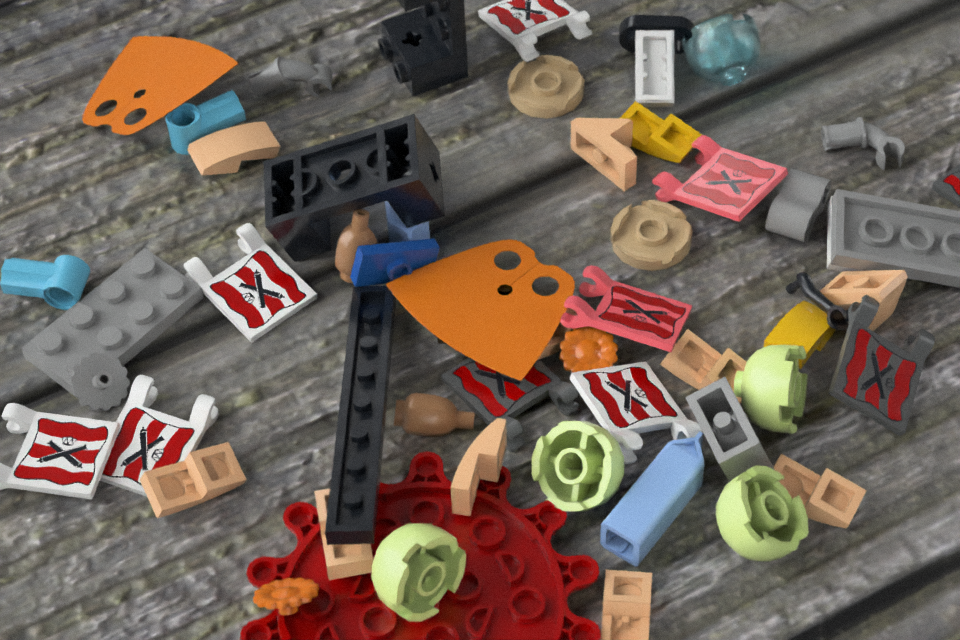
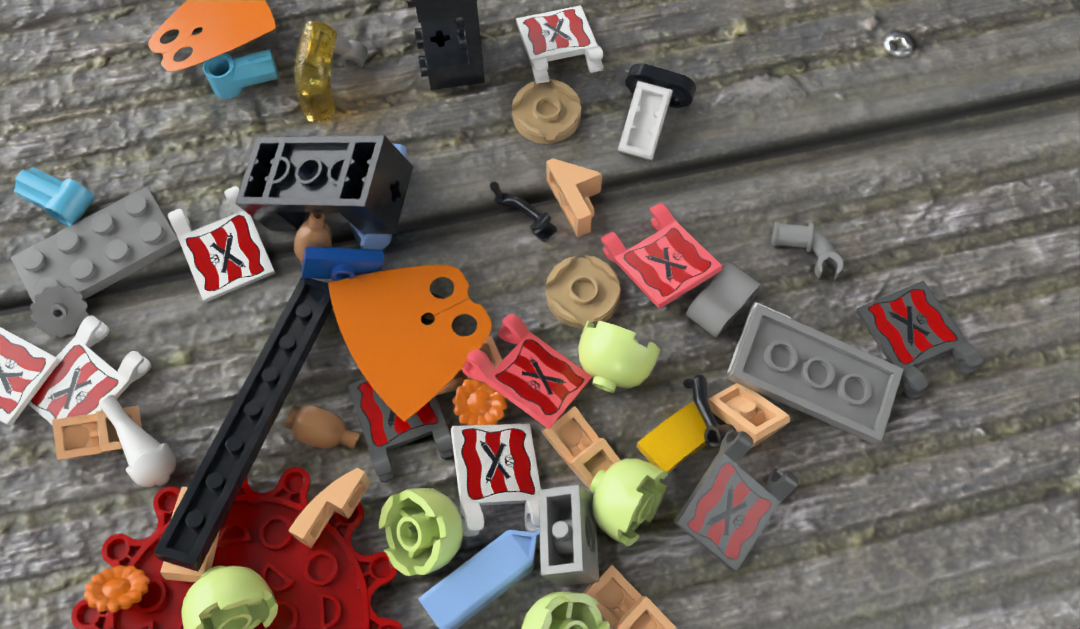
camera: 15 degrees right, 15 degrees up
light nougat slope [187,121,280,176] -> none
yellow slope [620,101,703,163] -> none
clear light blue cylinder [681,14,761,86] -> none
none -> white piece [99,394,176,487]
none -> clear yellow cylinder [294,21,337,122]
none -> black piece [490,181,558,242]
none -> yellowish green cylinder [578,321,660,393]

